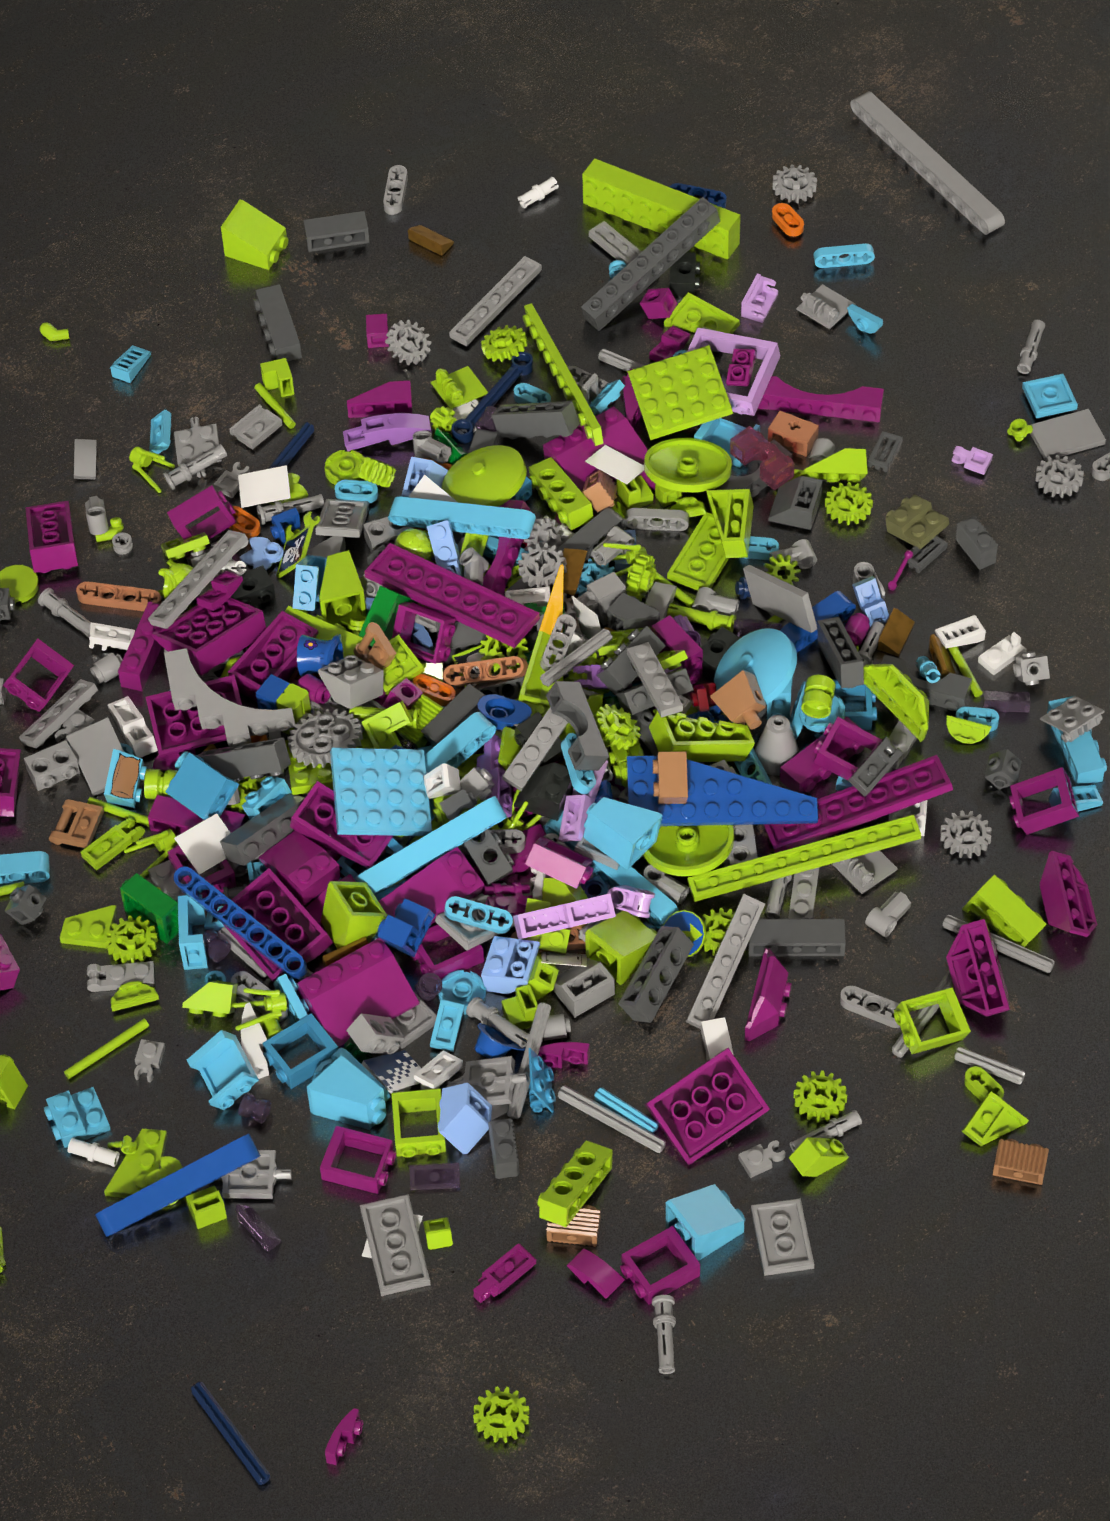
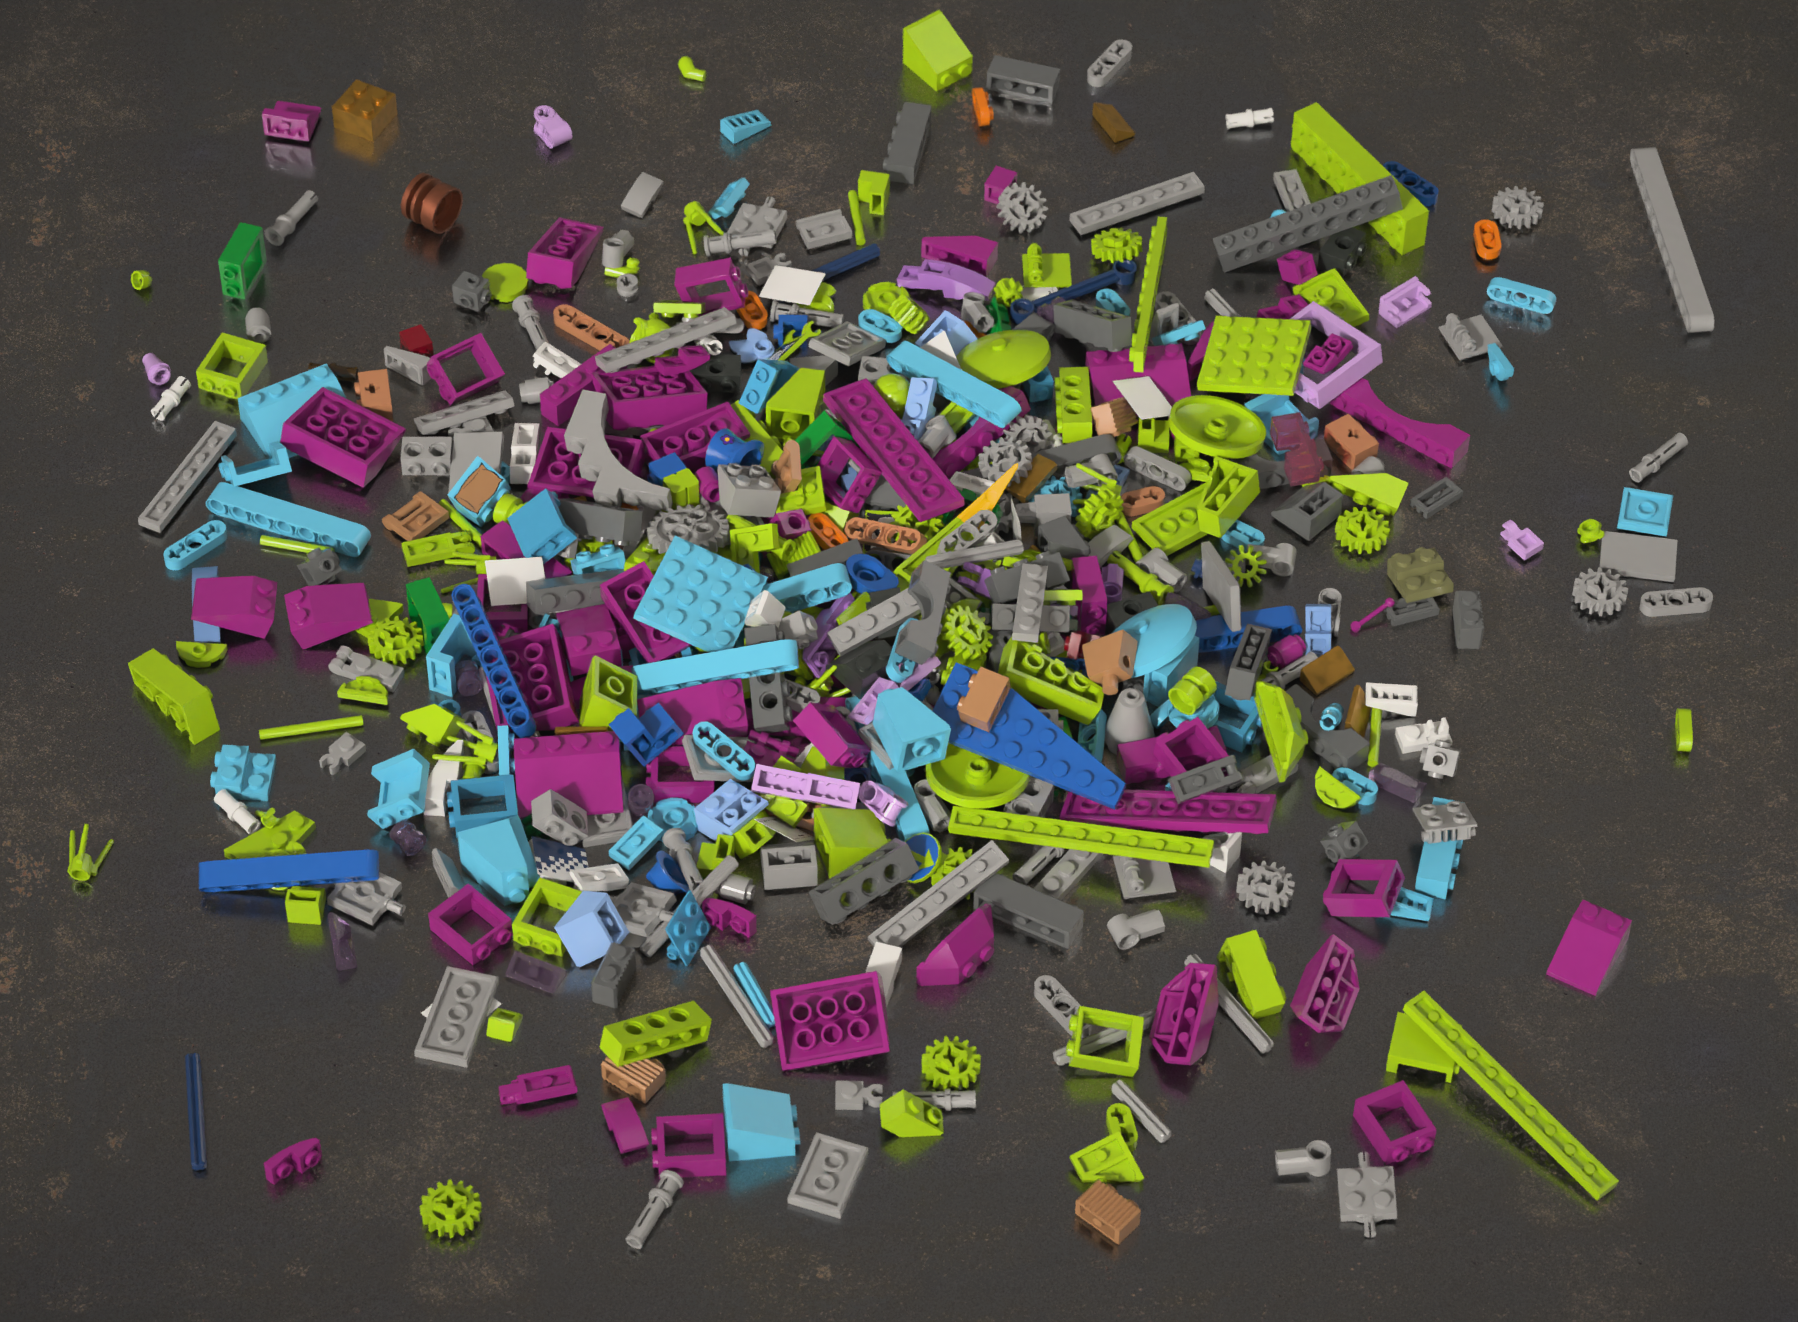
camera: 25 degrees right, 5 degrees down
none -> magenta slope [284,583,373,650]
none -> light grey slope [432,848,465,898]
none -> orange plate [972,87,994,126]
none -> nougat beam [1121,486,1165,517]

